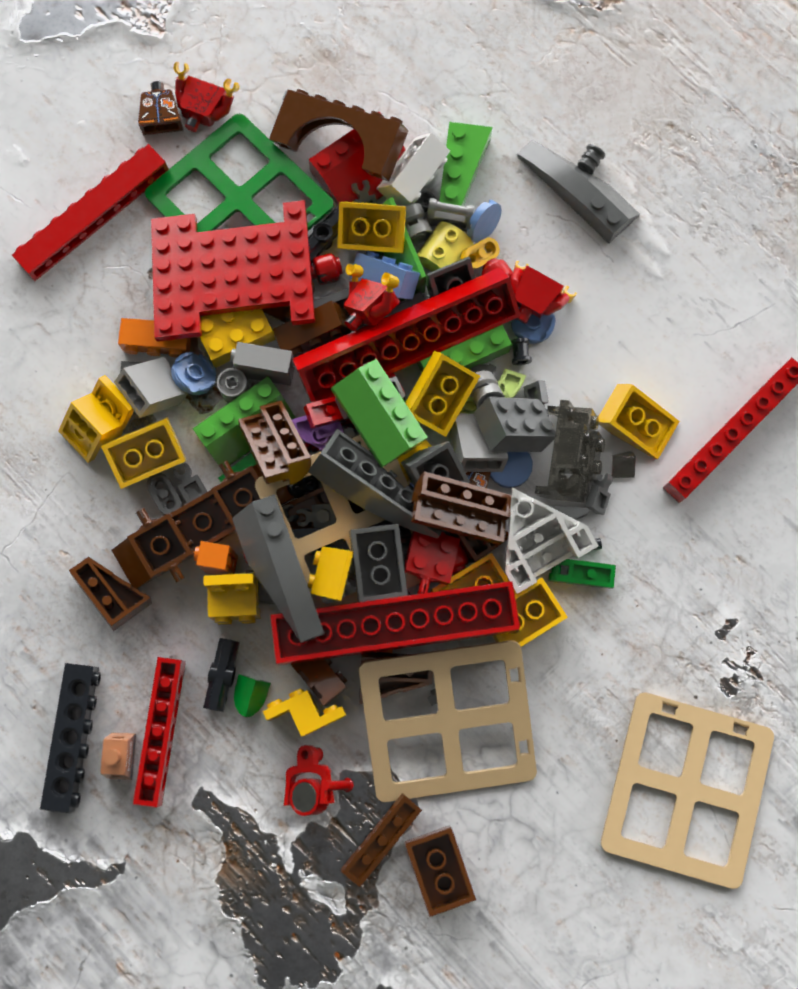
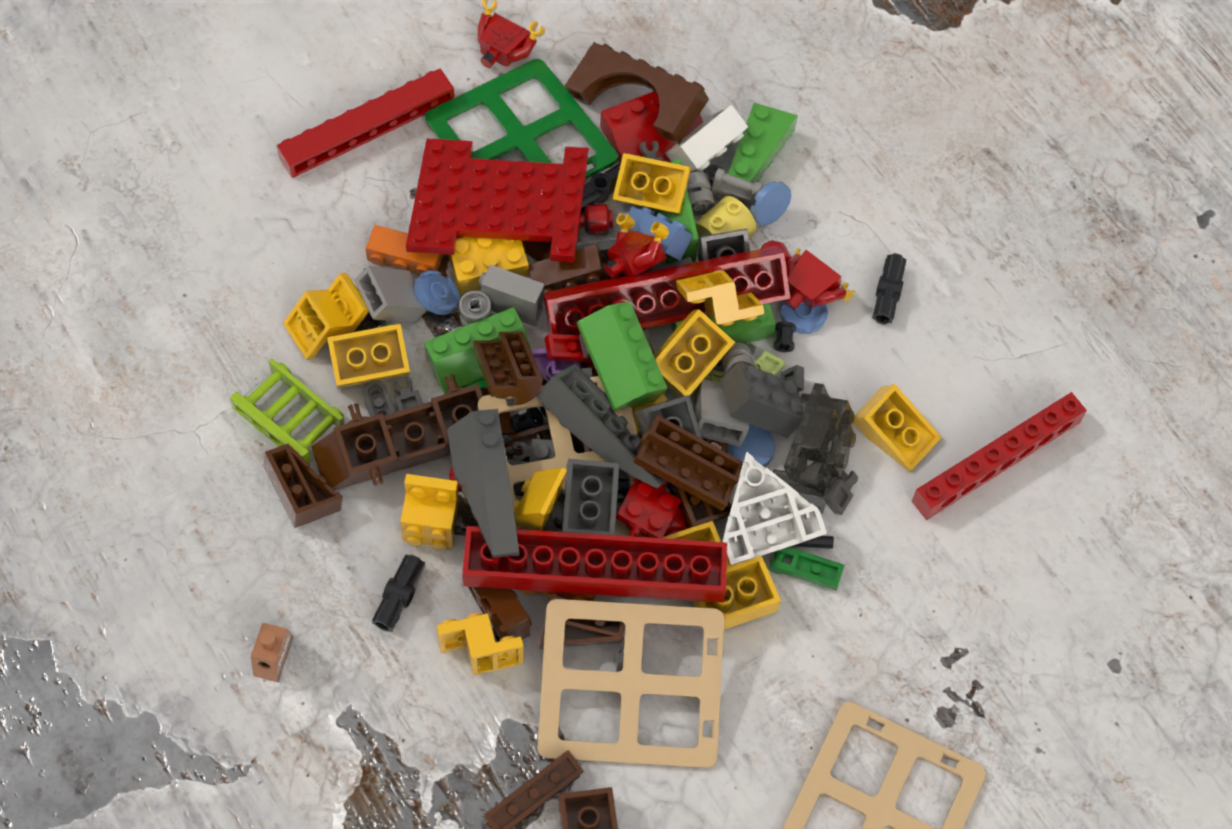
camera: 10 degrees right, 15 degrees down
black brick [40,663,101,813] -> none
red brick [133,657,186,807] -> none
reddish brown torso [138,81,184,135] -> none
orange brick [194,541,238,575] -> none
green brick [233,674,271,717] -> none
red piece [284,745,353,816] -> none
yellow plate [460,237,500,270] -> none
dark grey wedge [517,140,640,243] -> none
dark grey bush [577,144,606,174] -> none
clear smoke slope [611,451,636,478] -> none
none -> lime fence [230,358,345,463]
none -> yellow bracket [676,270,764,326]
none -> black piece [872,253,907,325]

